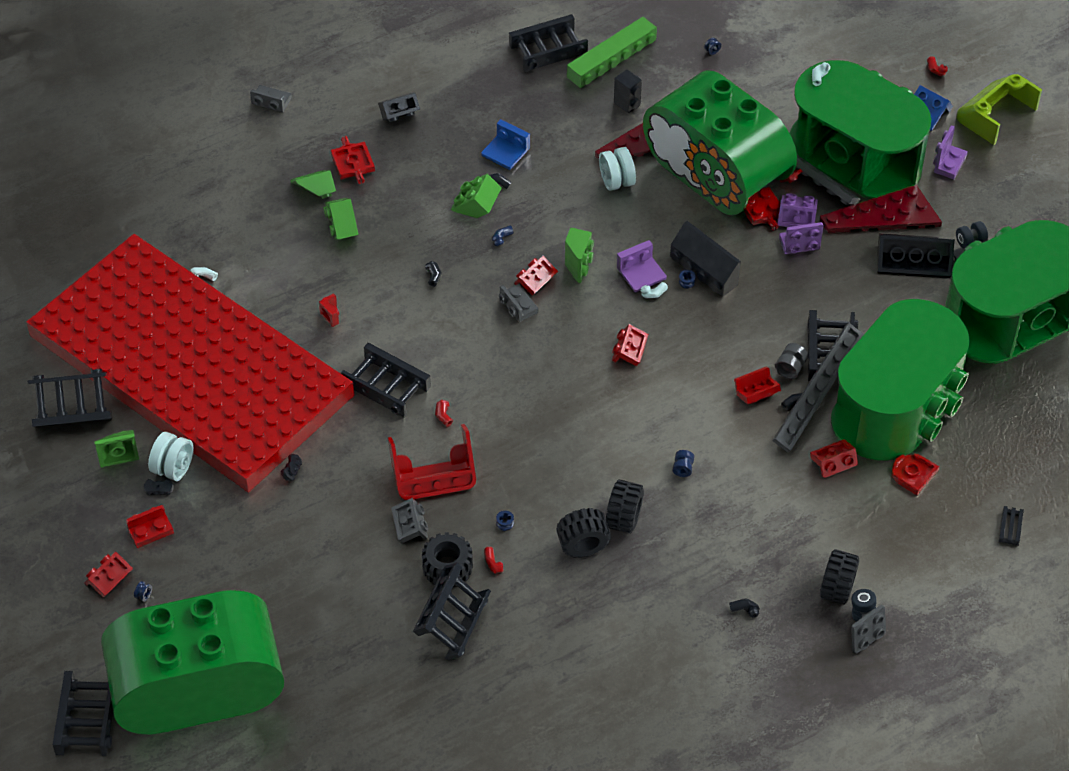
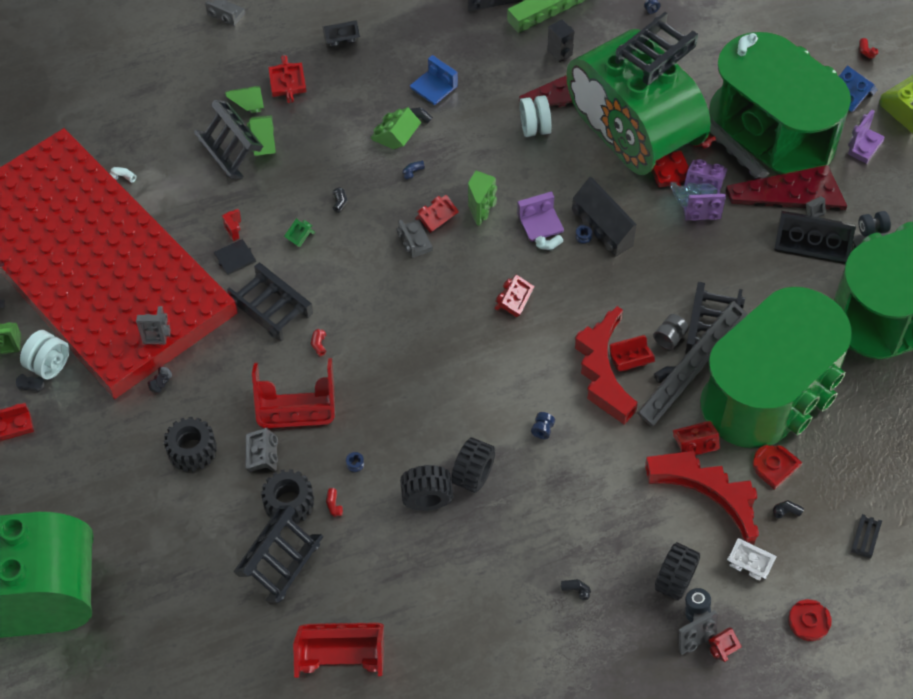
camera: 10 degrees right, 5 degrees up
none -> dark grey bracket [136,306,171,344]
none -> black tyre [164,417,217,472]
none -> black fence [194,100,264,179]
none -> black piece [214,239,256,275]
none -> green bracket [284,218,316,247]
none -> red windscreen [293,623,384,678]
none -> red arch [575,306,638,425]
none -> black fence [615,12,698,85]
none -> red arch [645,451,759,545]
none -> clear light blue slope [671,182,717,207]
none -> bracket [708,627,742,662]
none -> white bracket [727,538,777,581]
none -> black arm [773,500,804,518]
none -> red tile [788,599,832,642]
none -> dark grey tile [806,196,826,217]

